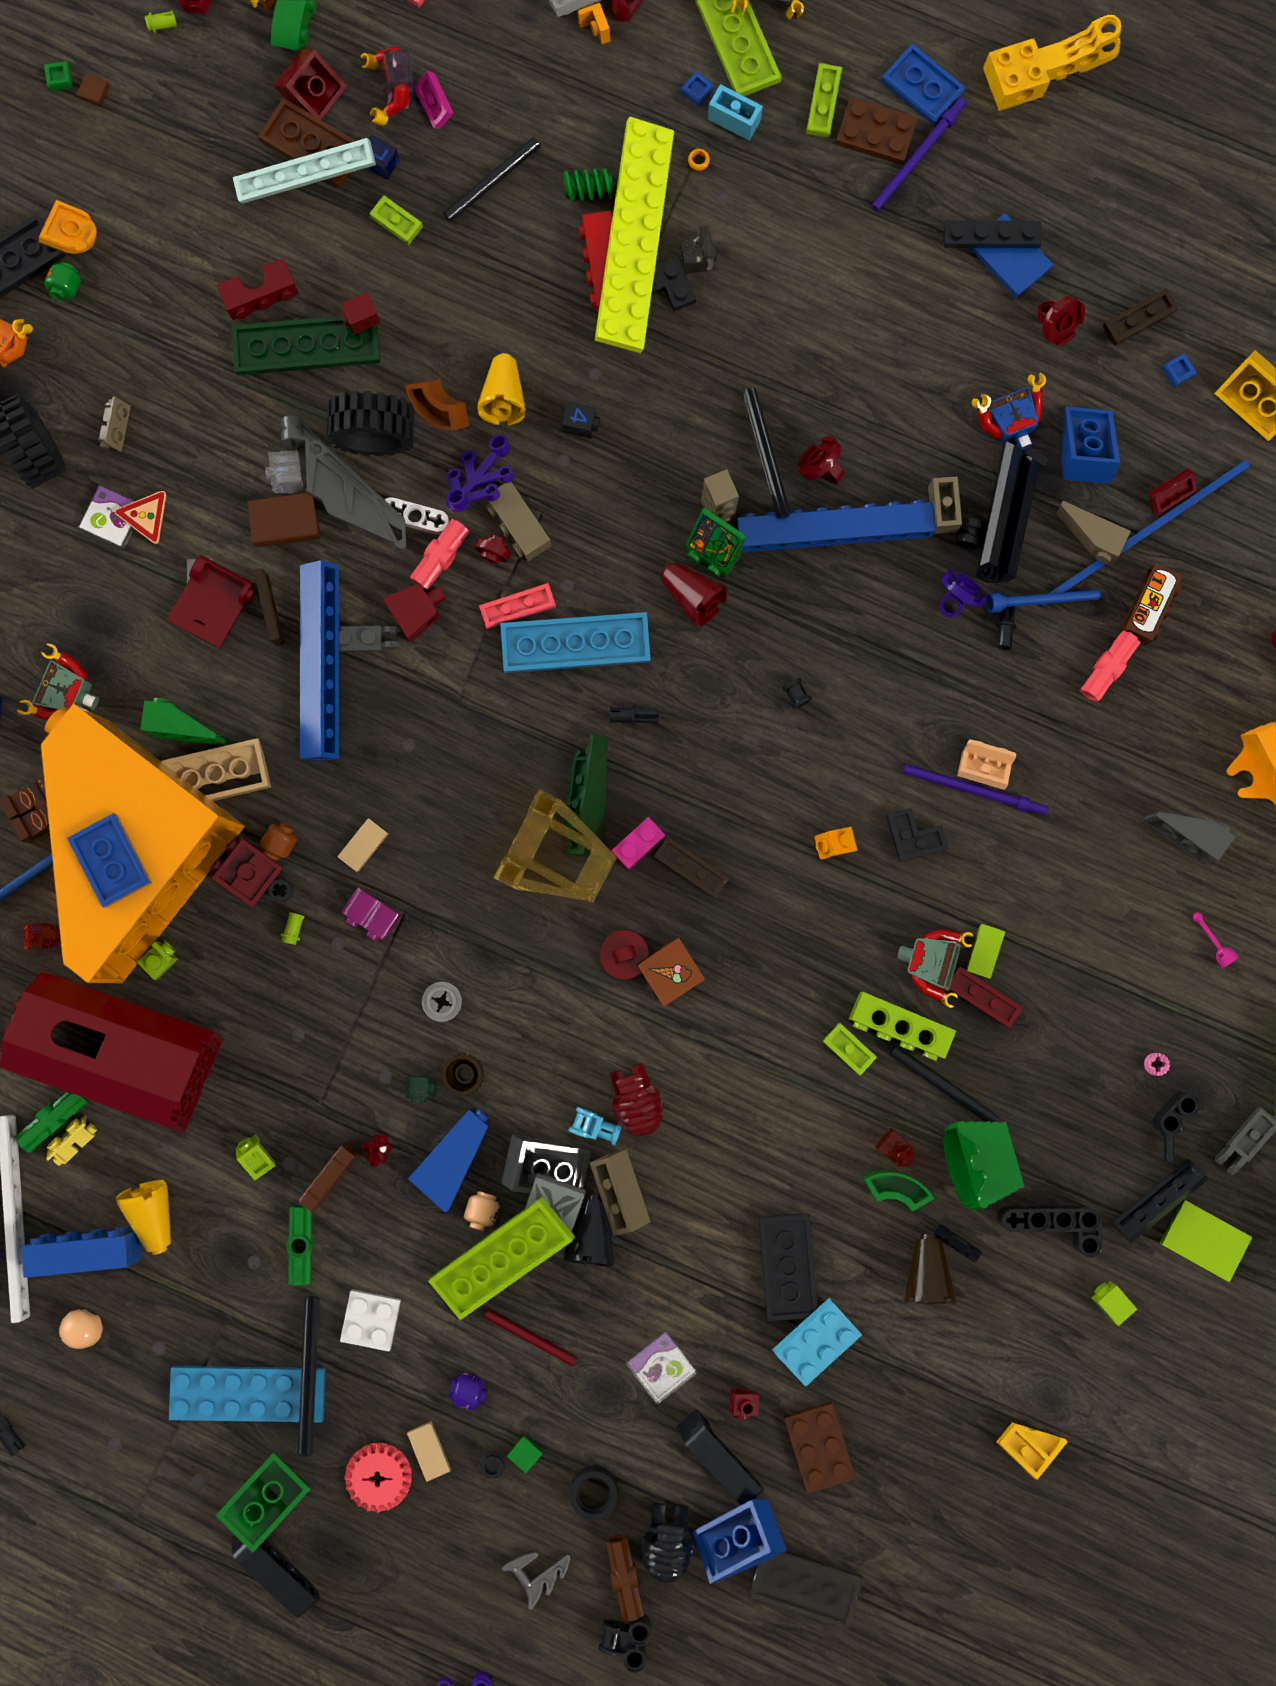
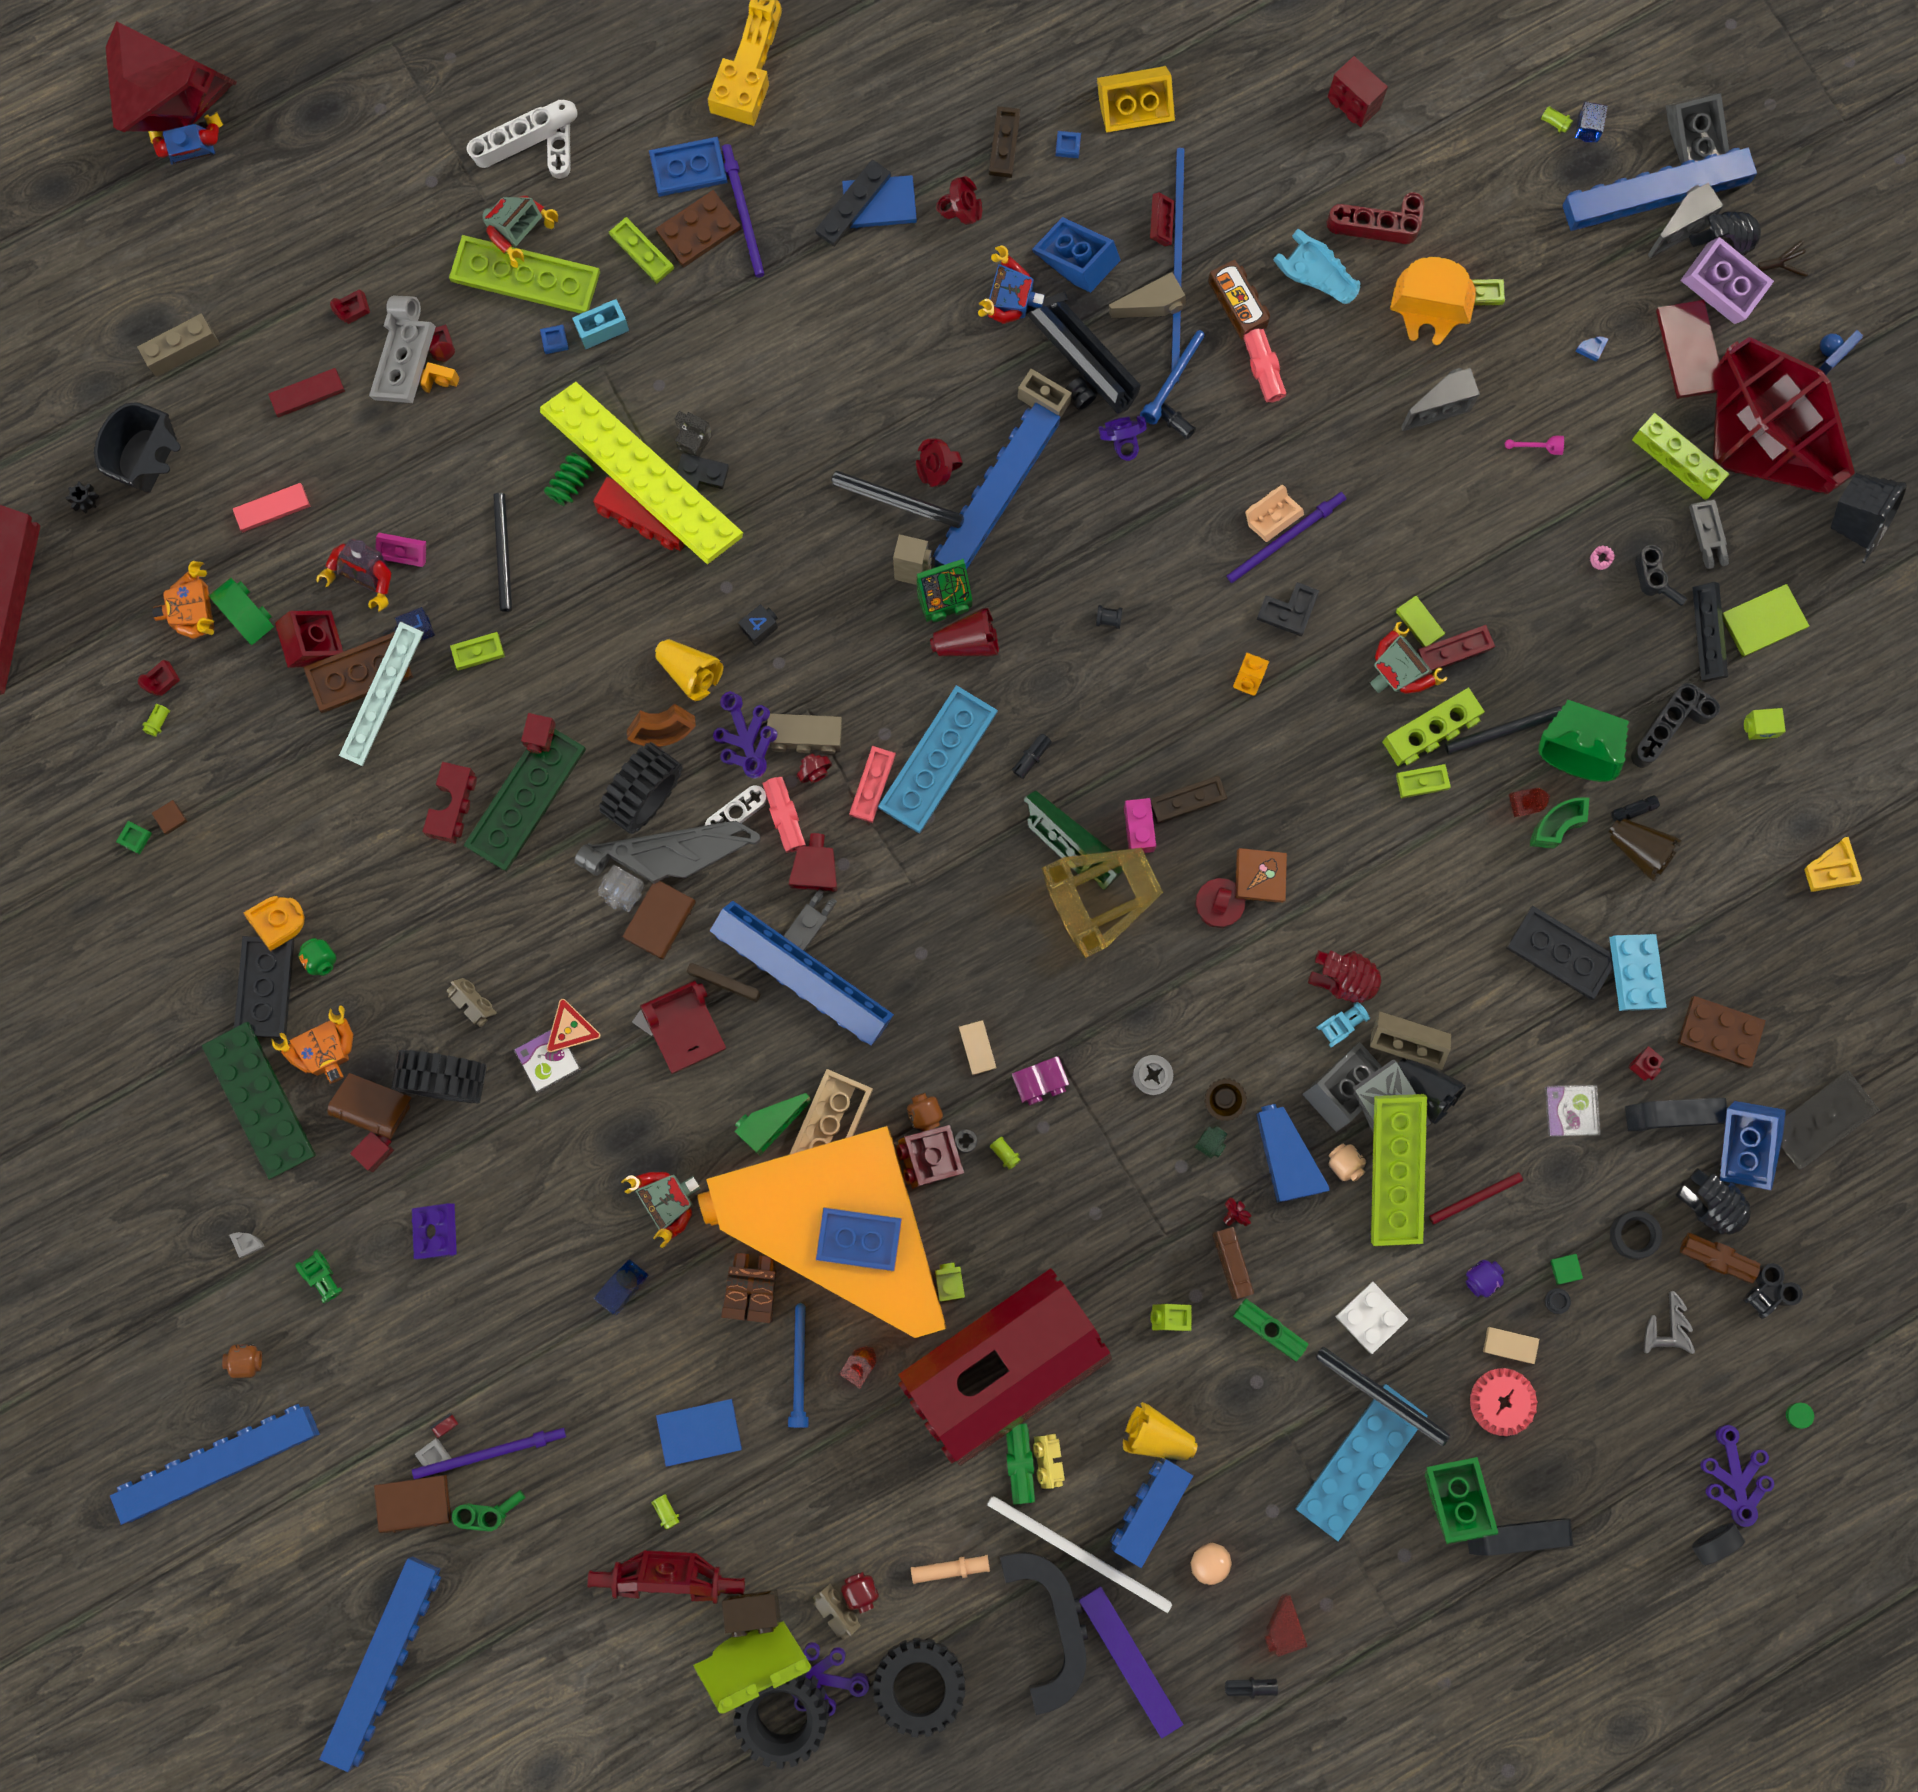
camera: 55 degrees left, 5 degrees down
light orange piece [688,149,710,171] -> none
none -> clear red slope [1265,1593,1308,1657]
none -> medium azure animal [1273,229,1360,304]

